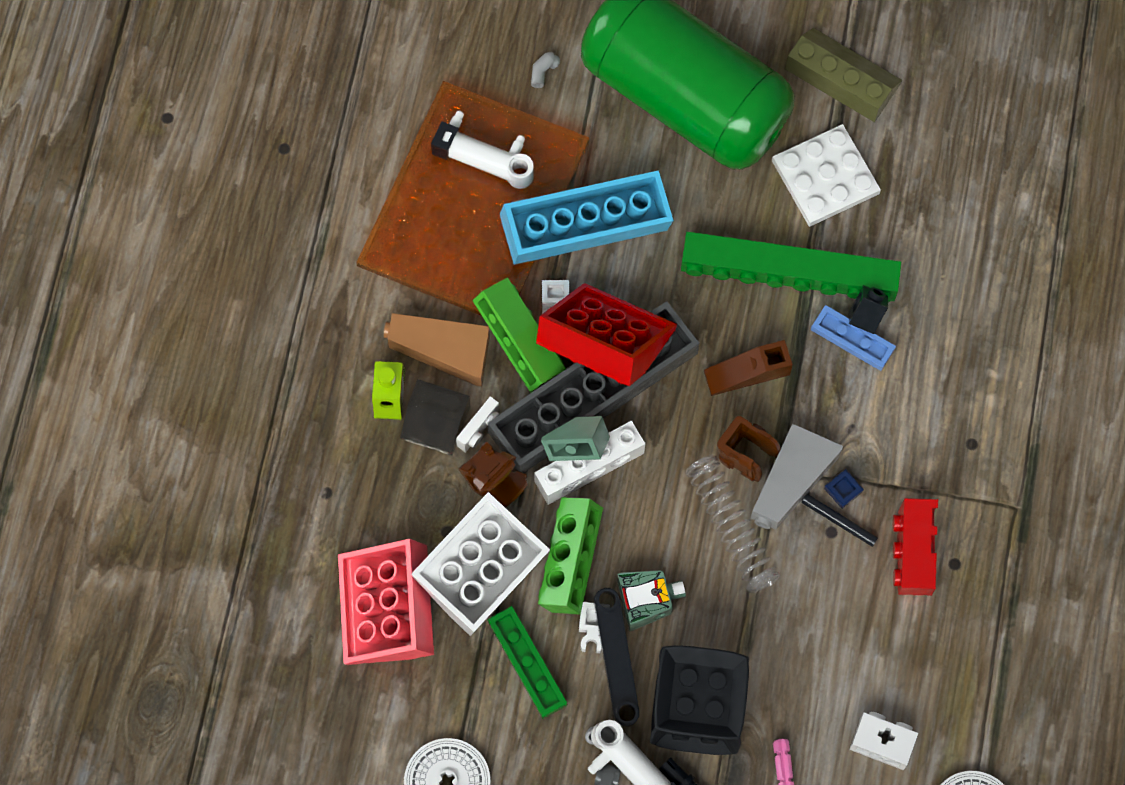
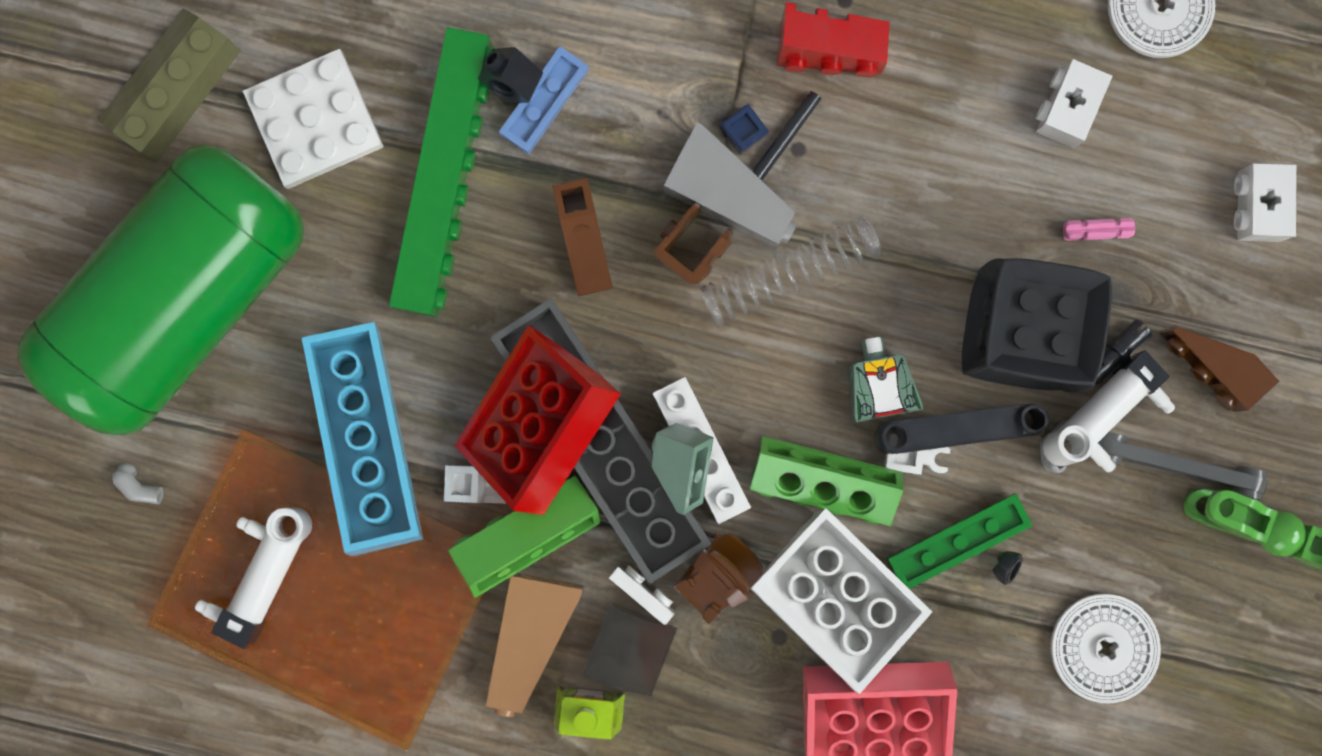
camera: 85 degrees left, 15 degrees up
none -> black piece [992,551,1023,585]

